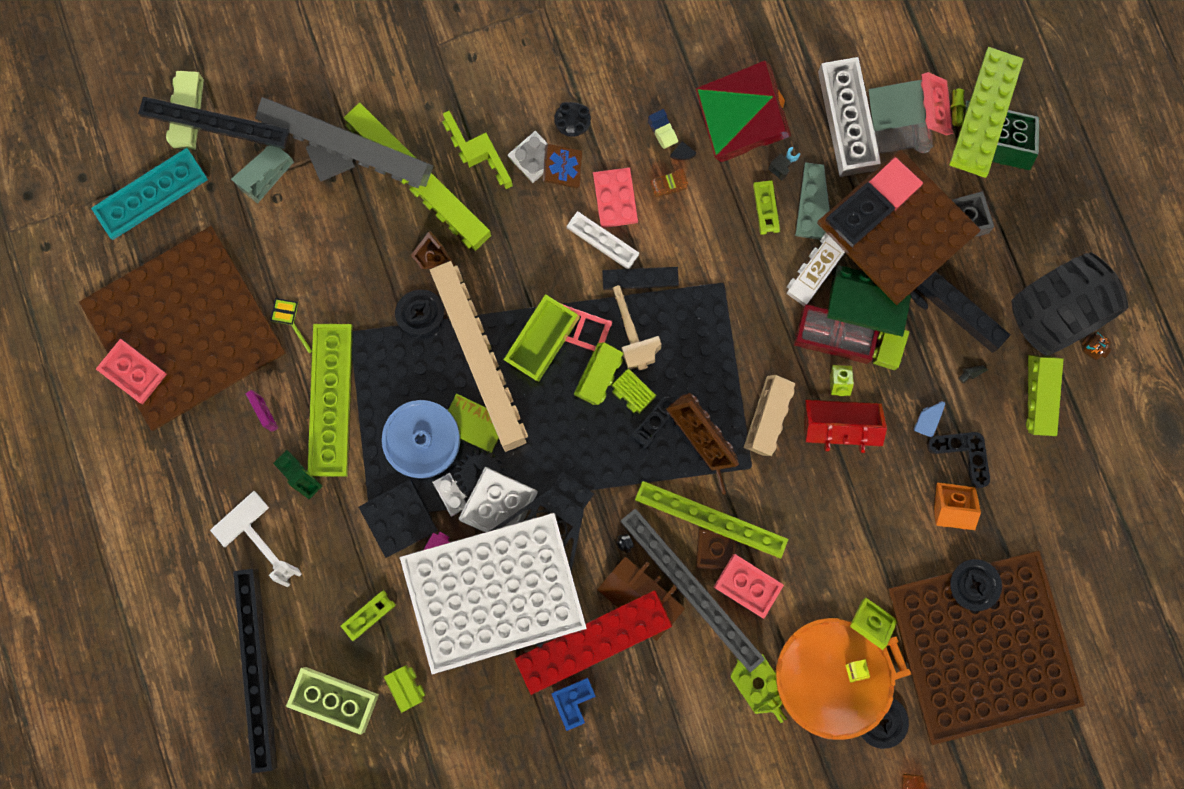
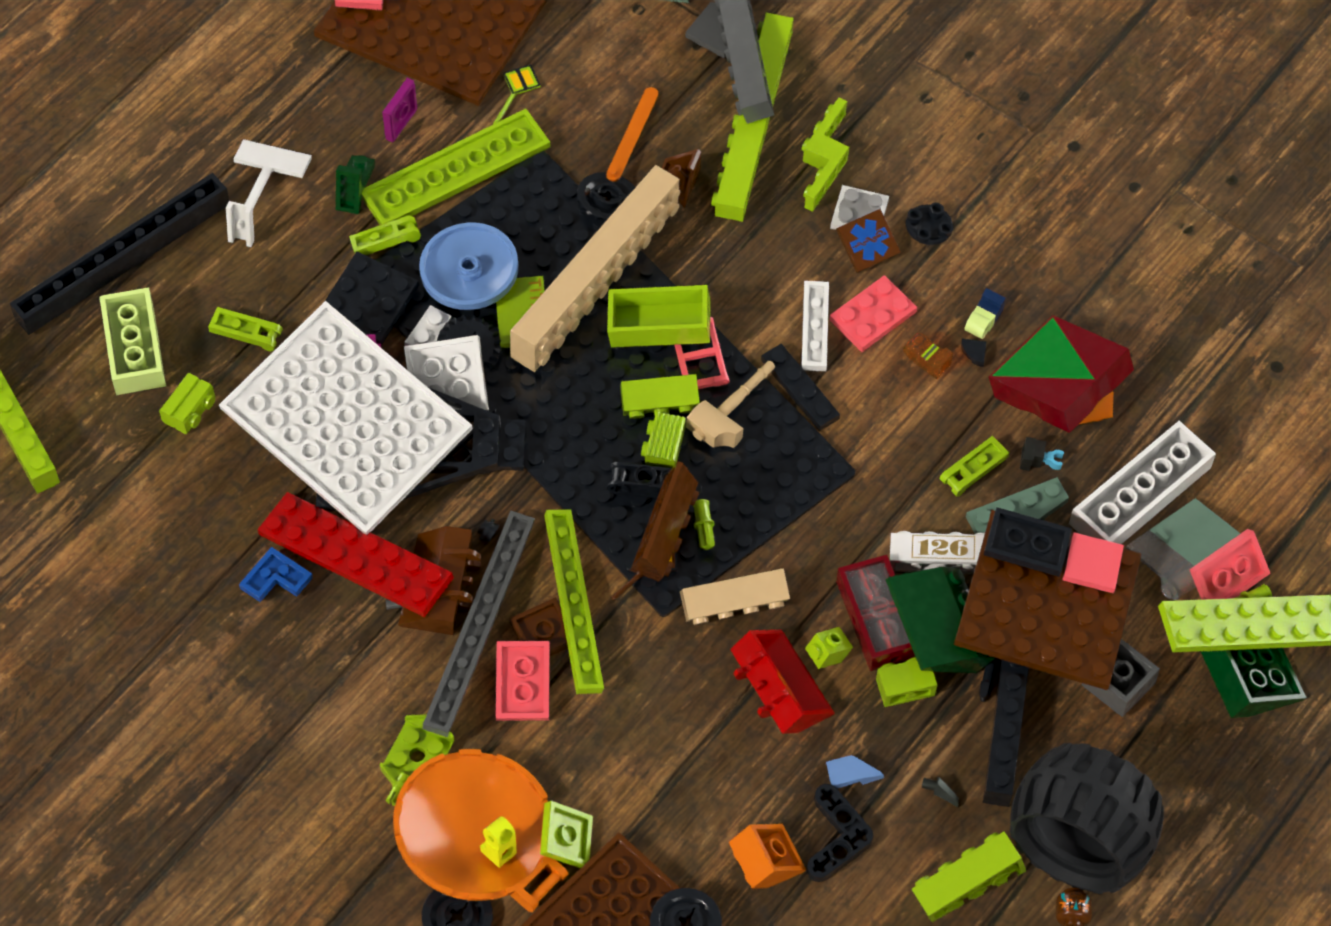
camera: 55 degrees right, 20 degrees down
none -> lime plate [349,216,421,255]
none -> orange piece [606,87,658,182]
none -> lime axle [693,499,715,550]

